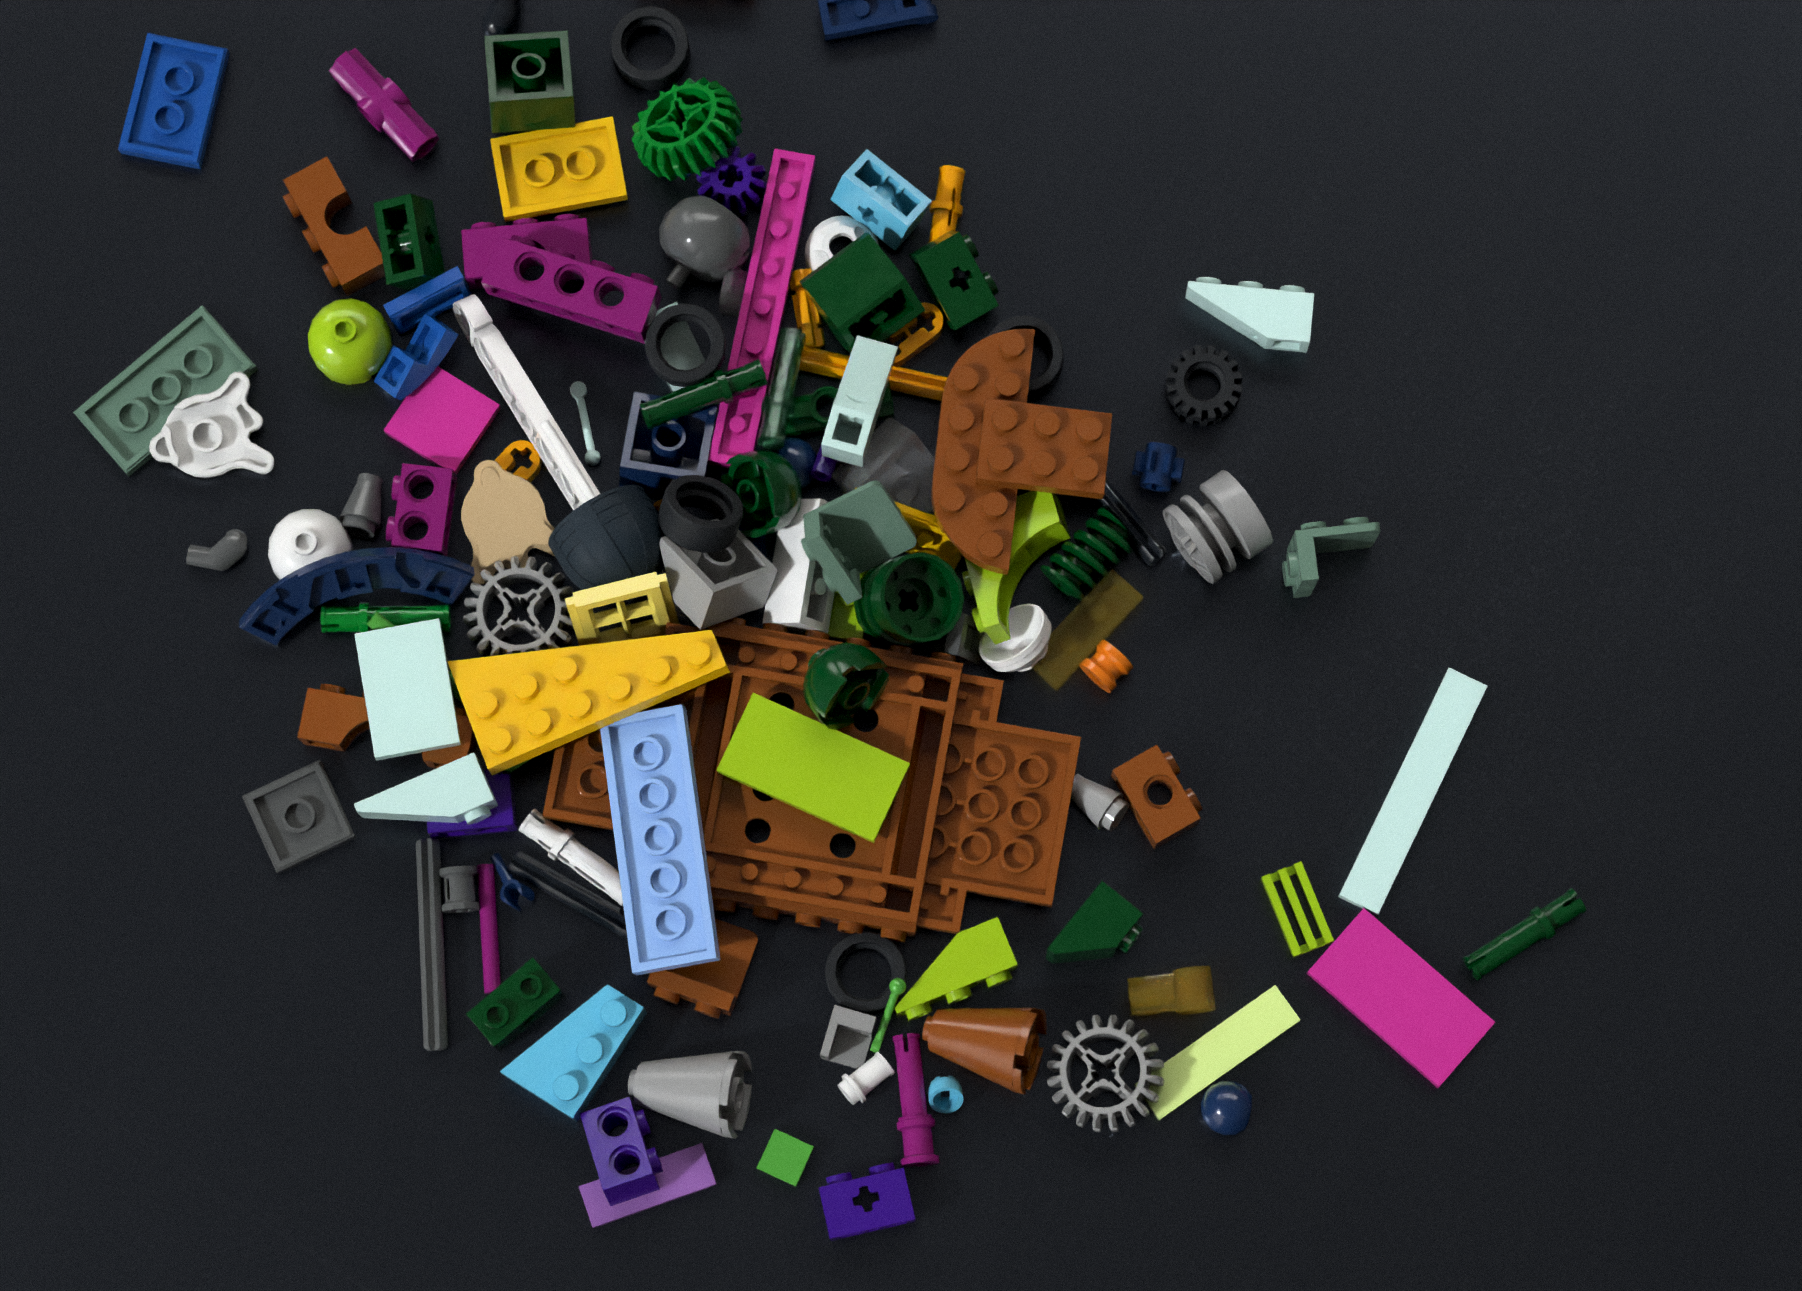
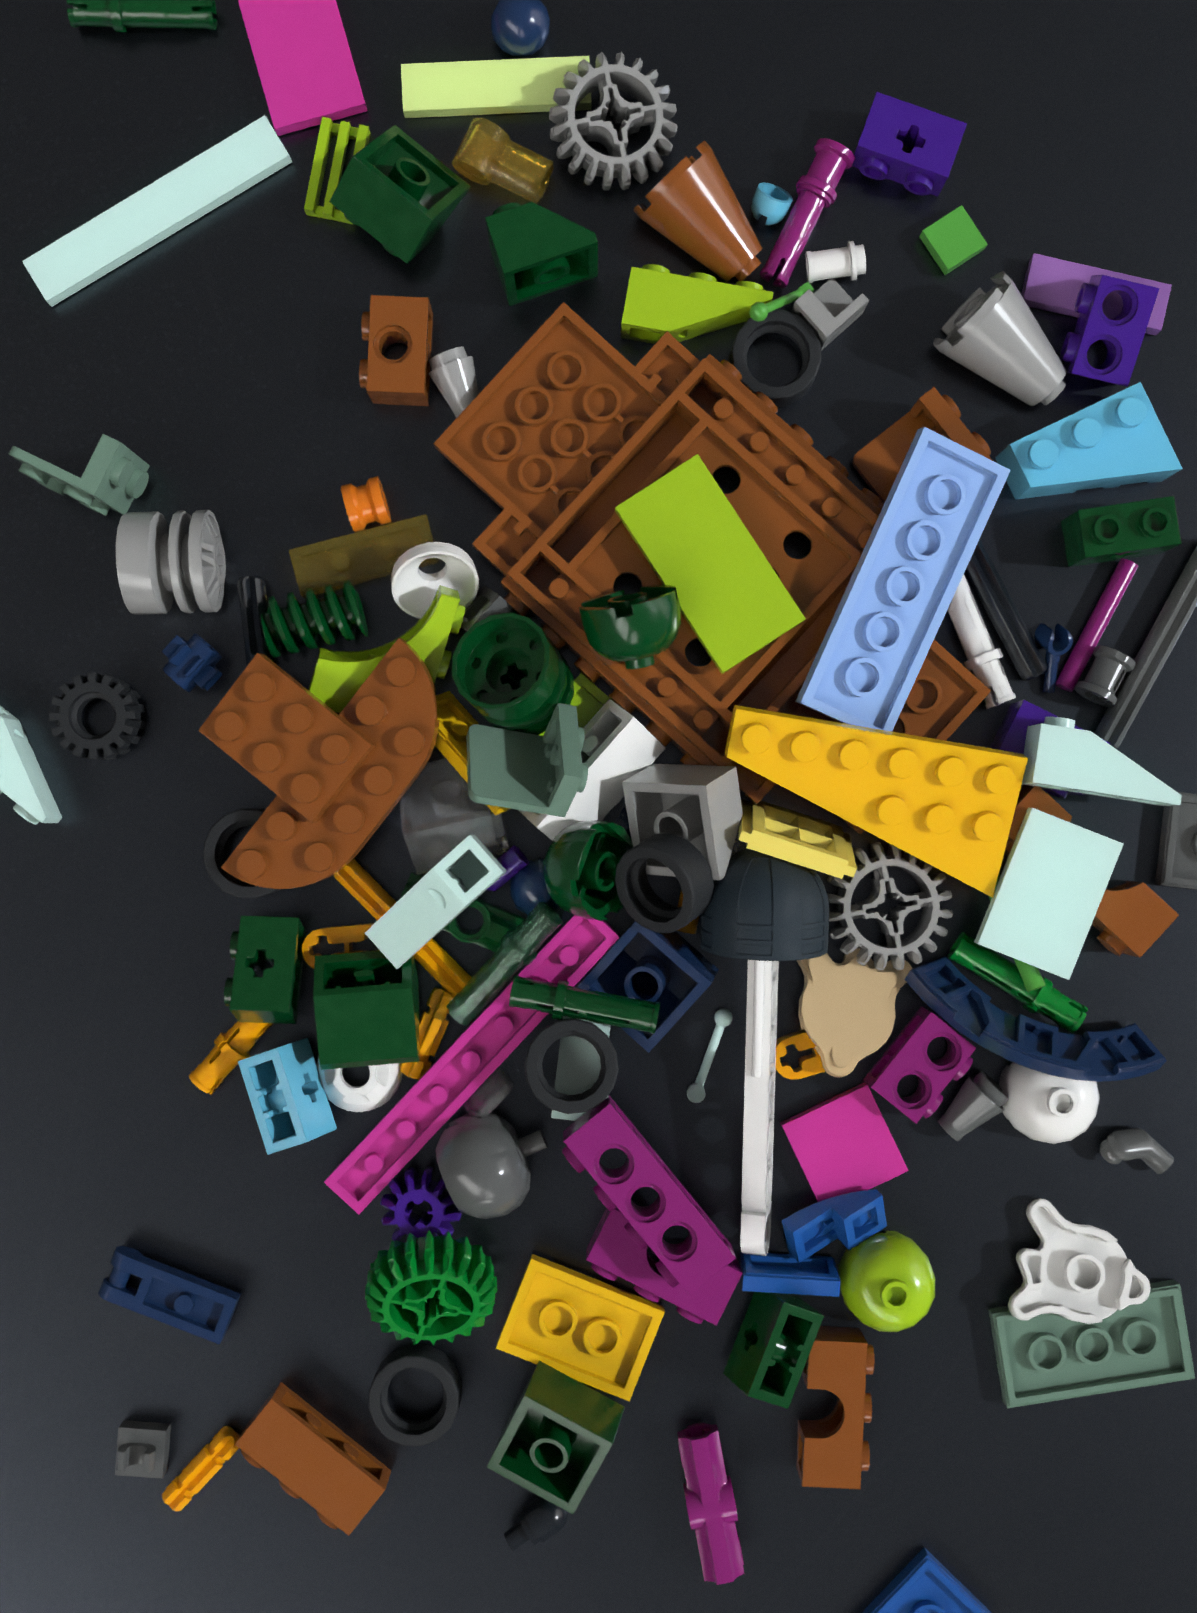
camera: 160 degrees left, 10 degrees up
none -> dark green slope [329,125,471,263]

